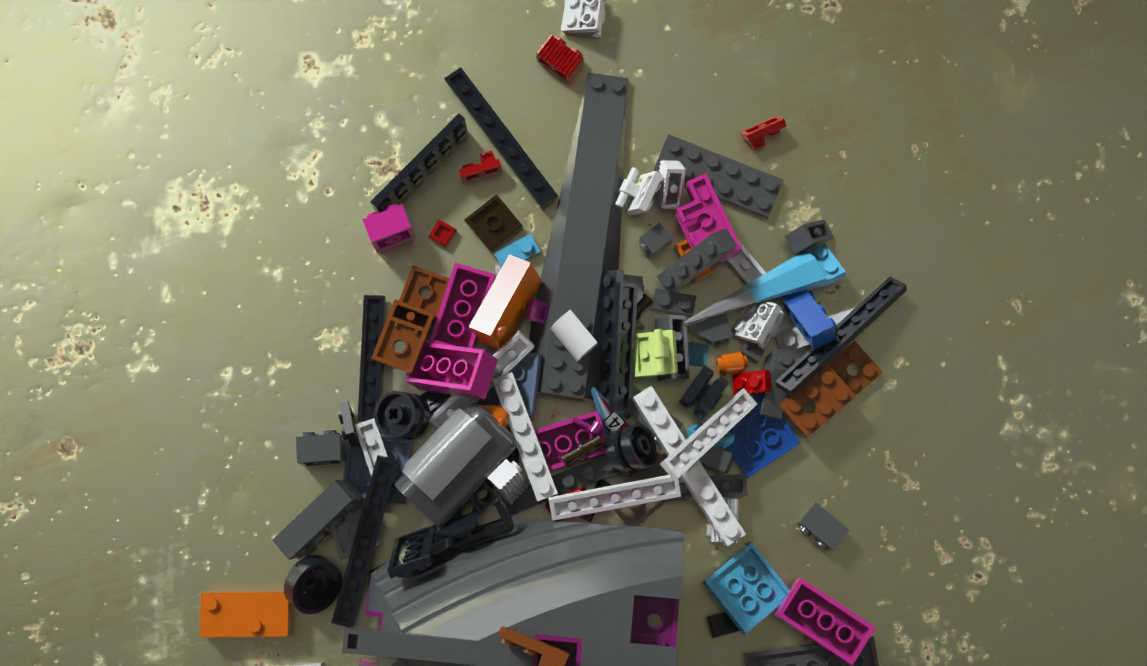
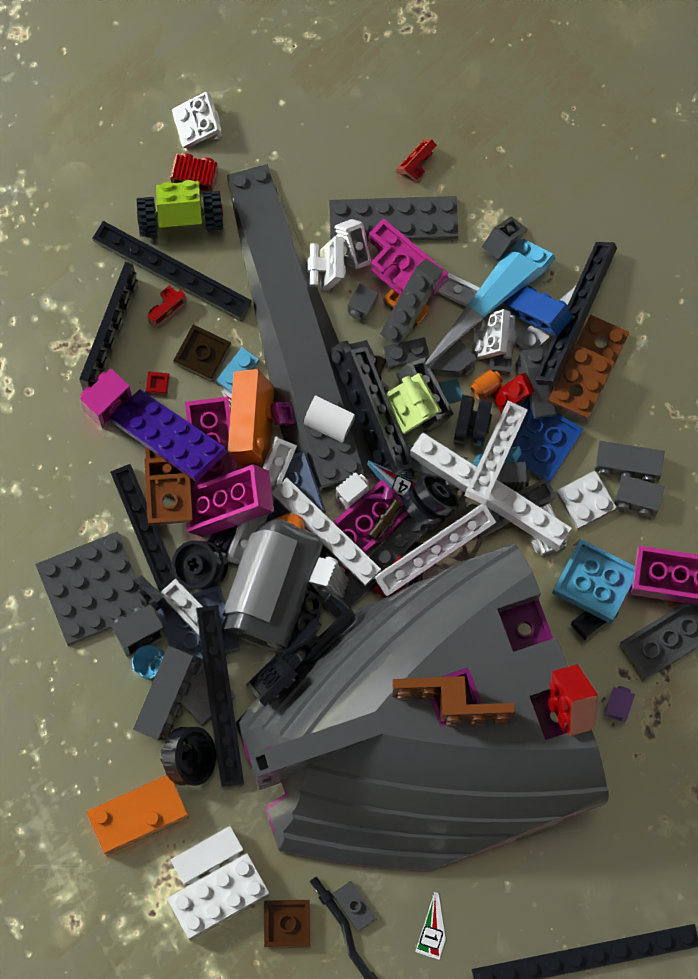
camera: 25 degrees left, 5 degrees down
none -> dark grey plate [35,531,148,646]
none -> dark purple plate [109,389,228,482]
none -> medium azure hair [132,644,165,680]
none -> brick [137,180,223,237]
none -> white brick [336,473,369,511]
none -> white plate [556,471,616,530]
none -> dark grey brick [594,441,665,483]

